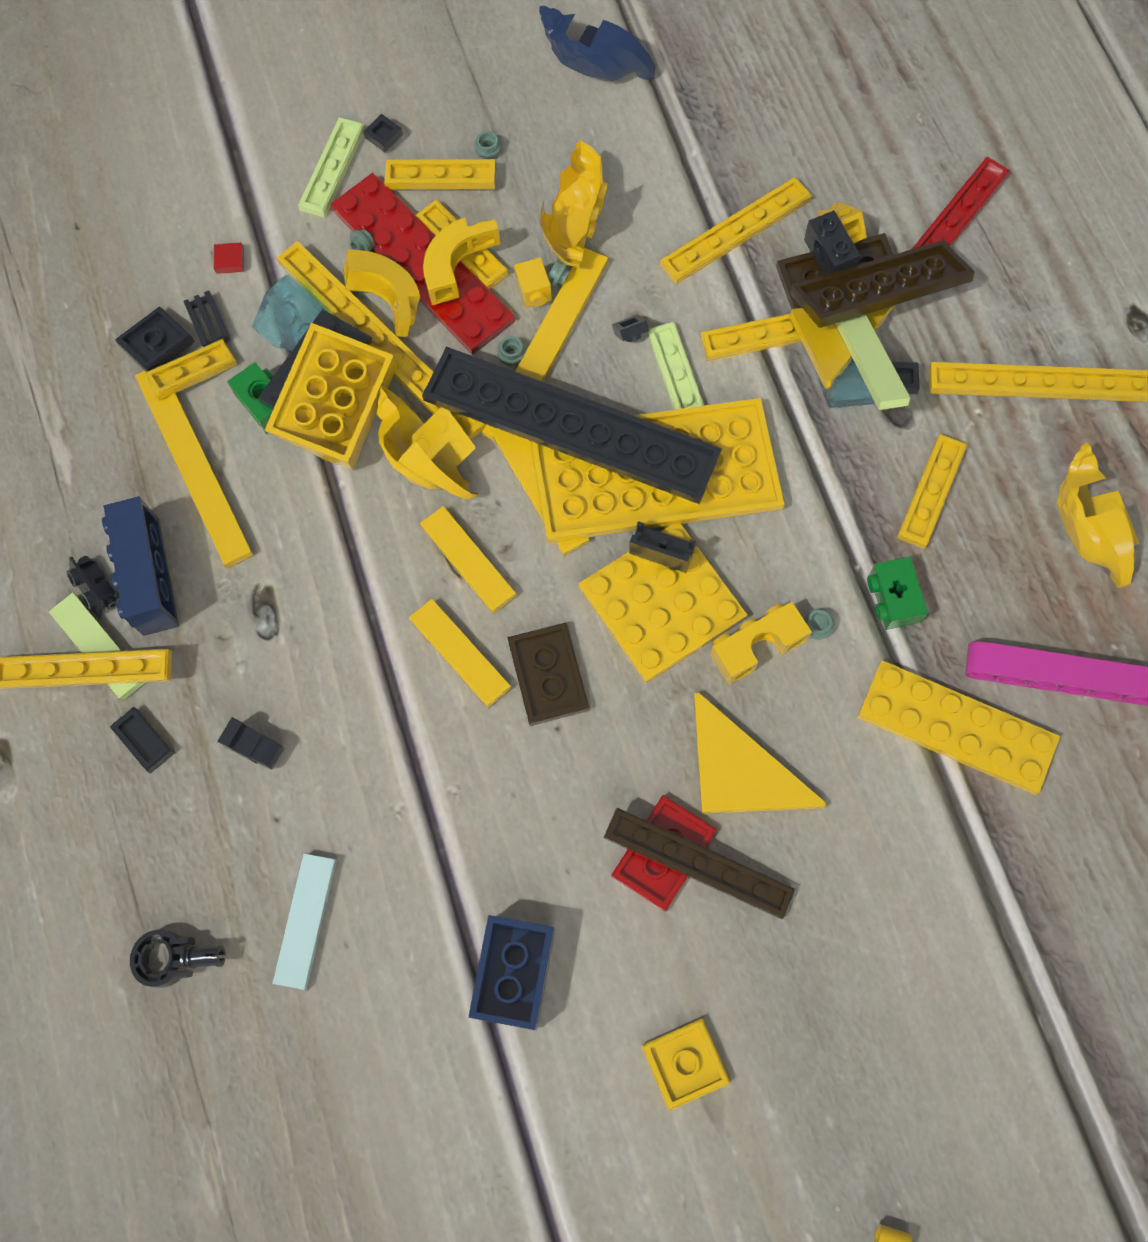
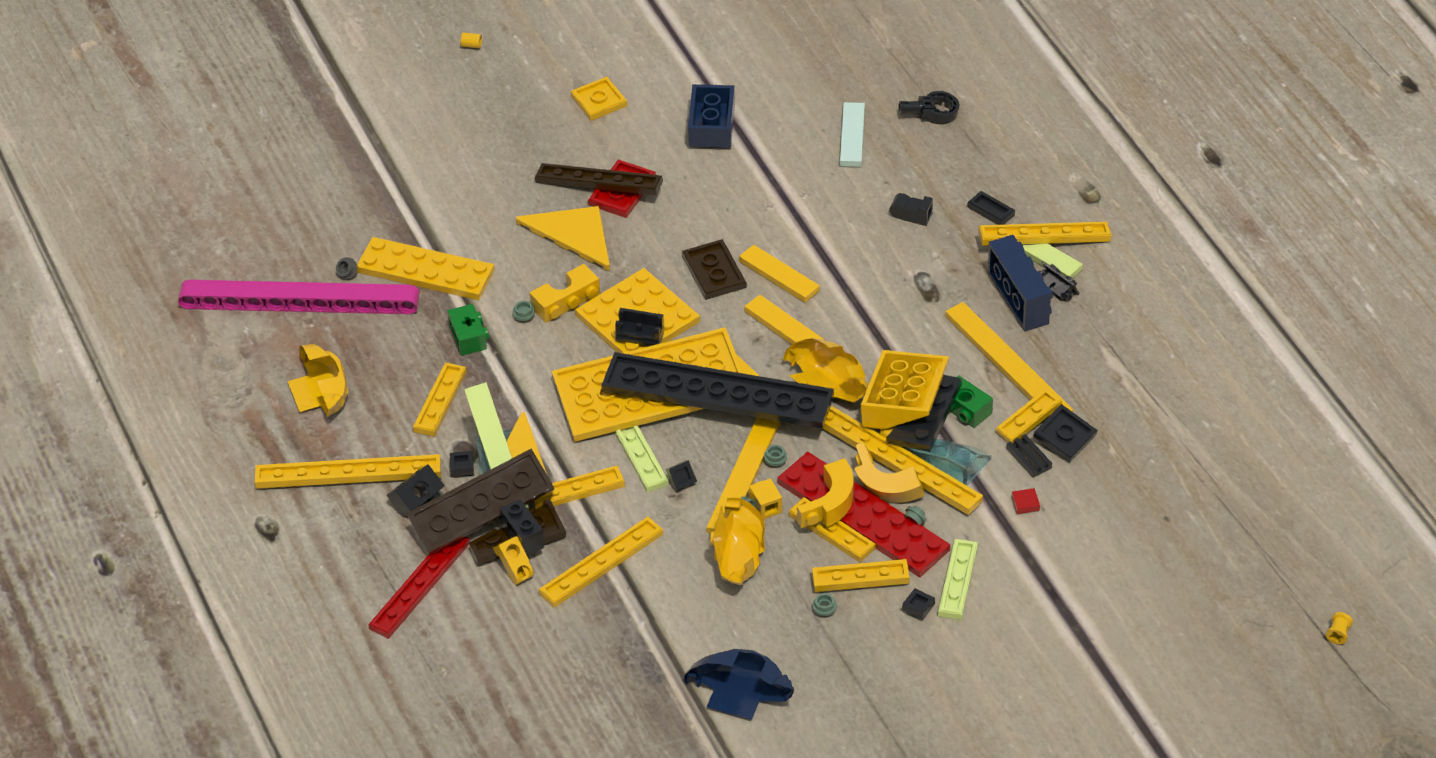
camera: 170 degrees right, 25 degrees down
none -> dark grey plate [336,257,357,279]
none -> black brick [387,464,445,517]

